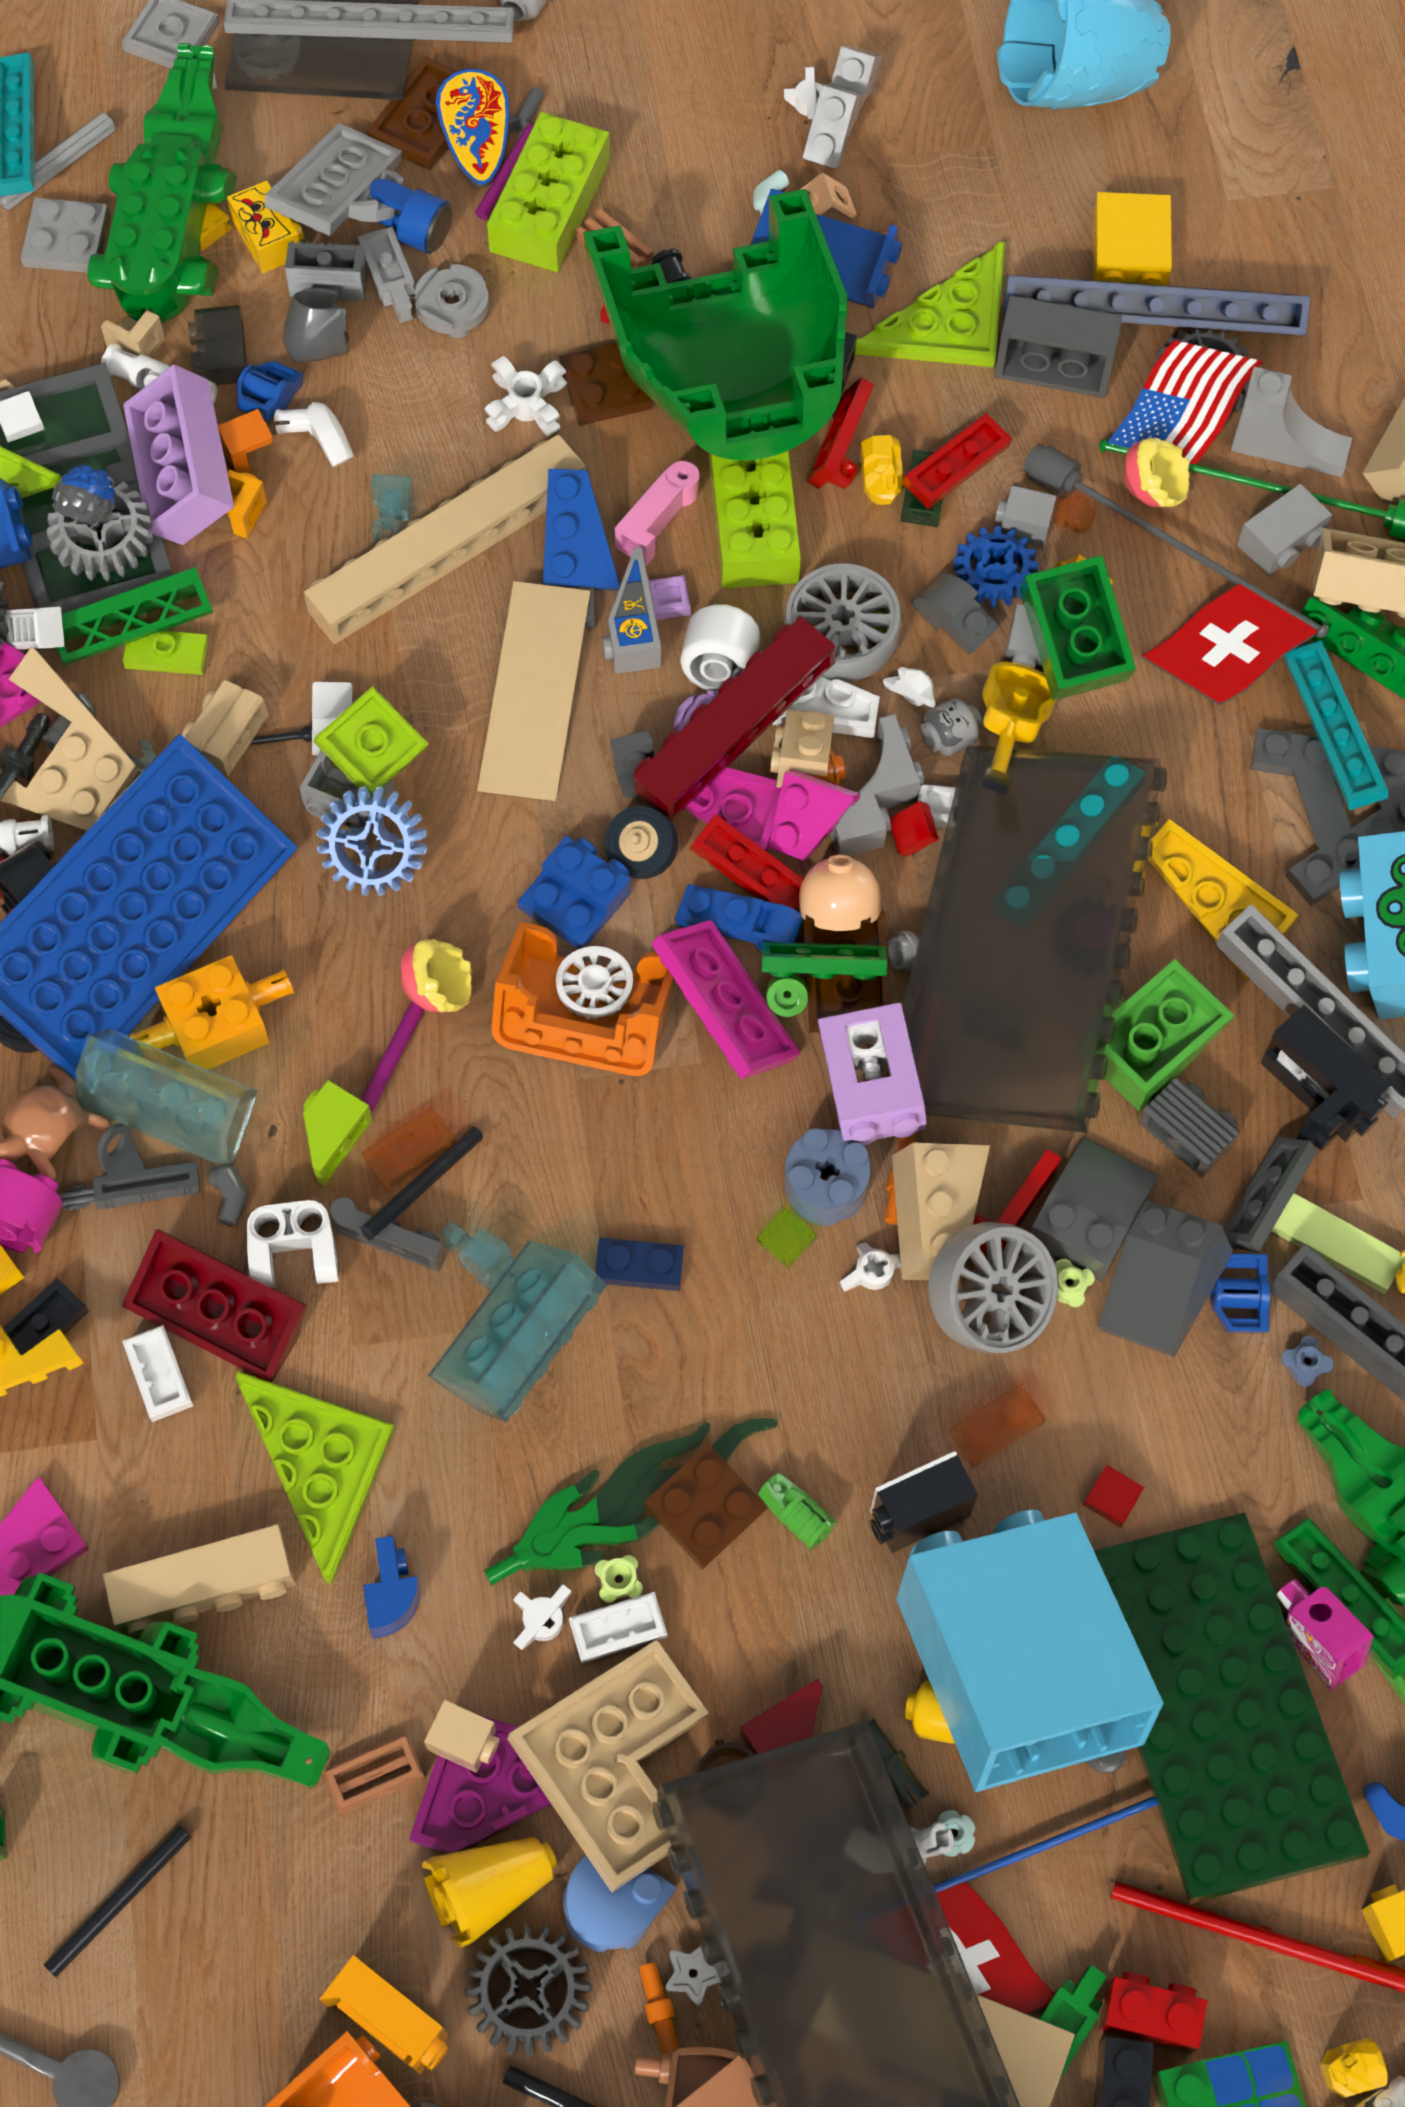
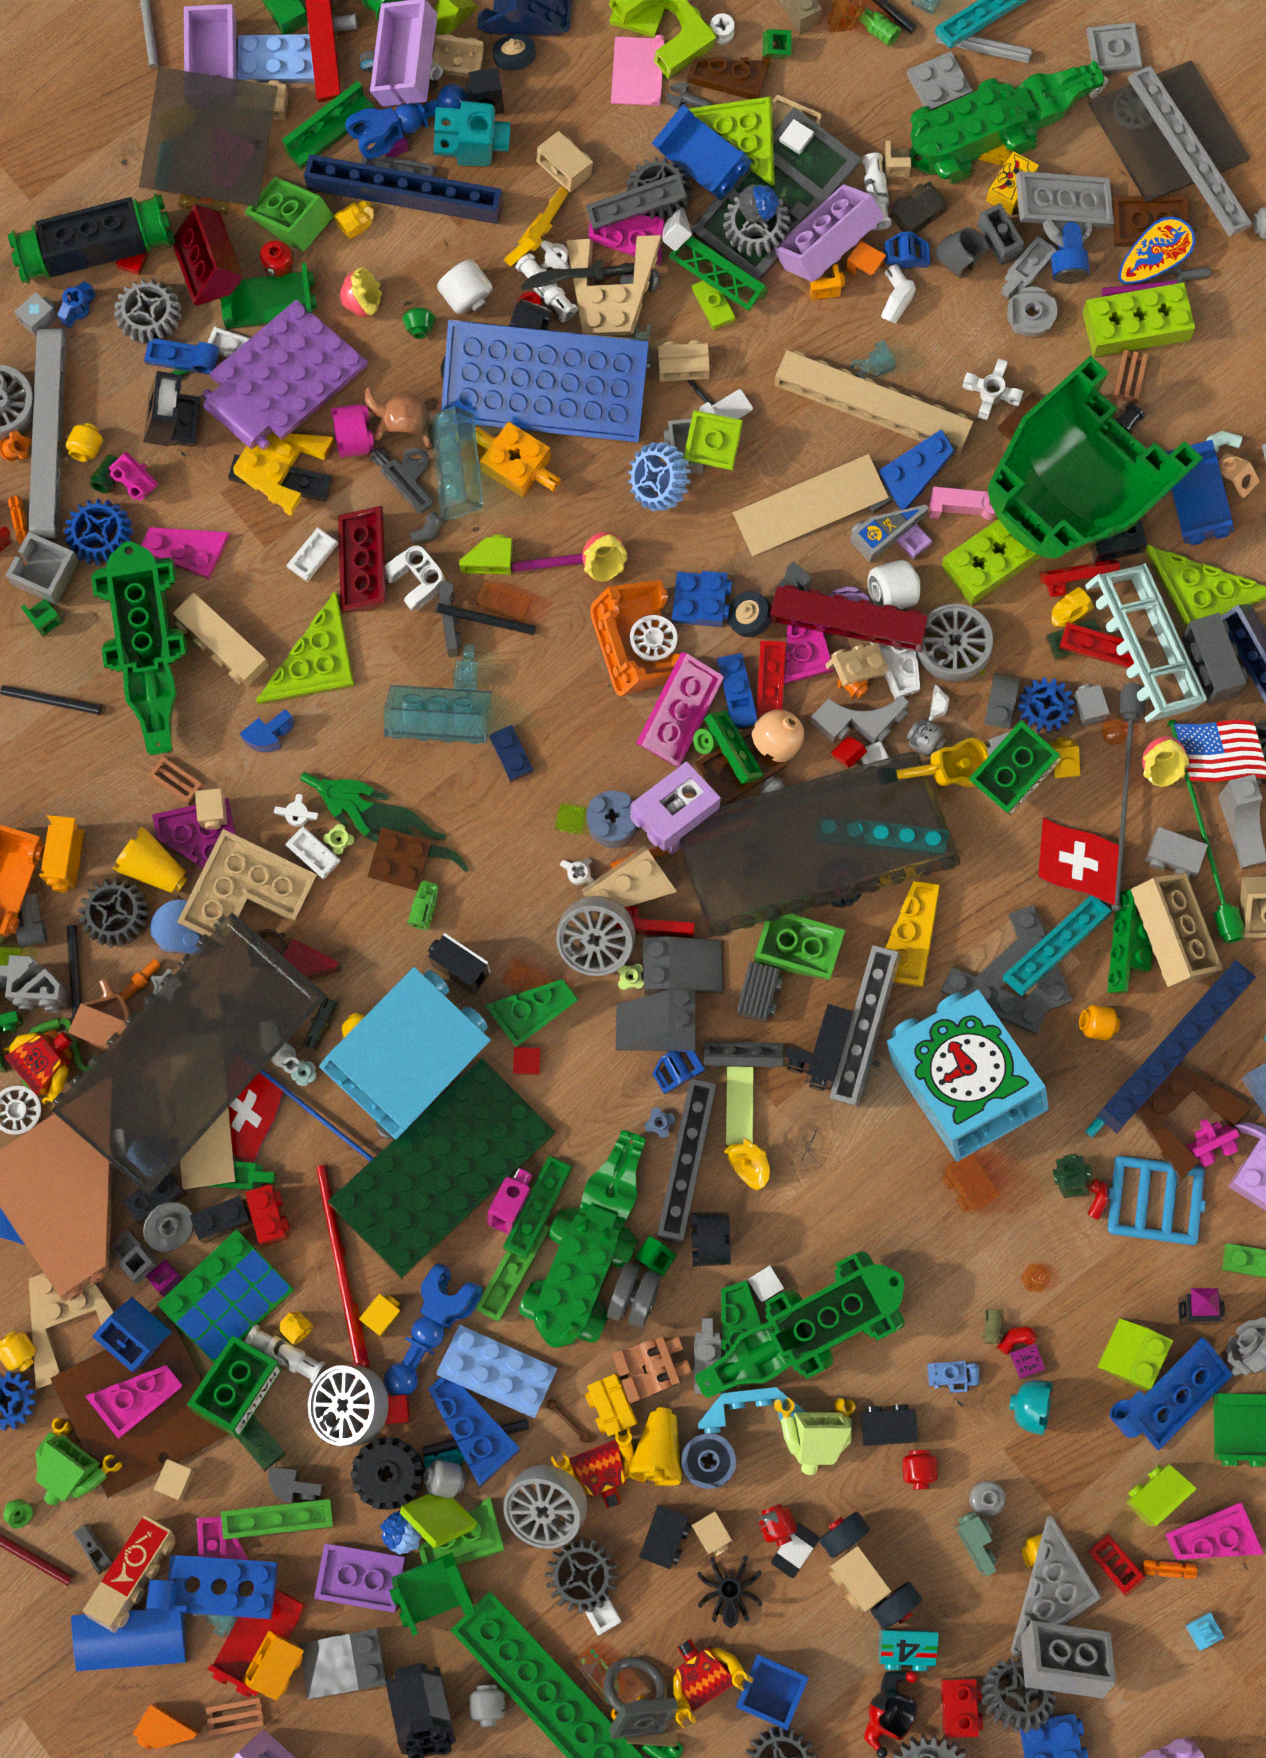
camera: 65 degrees right, 10 degrees up
dark pink wing [768,769,860,860] -> none
none -> green wing [484,978,579,1047]
none -> light aqua window [1085,563,1208,722]

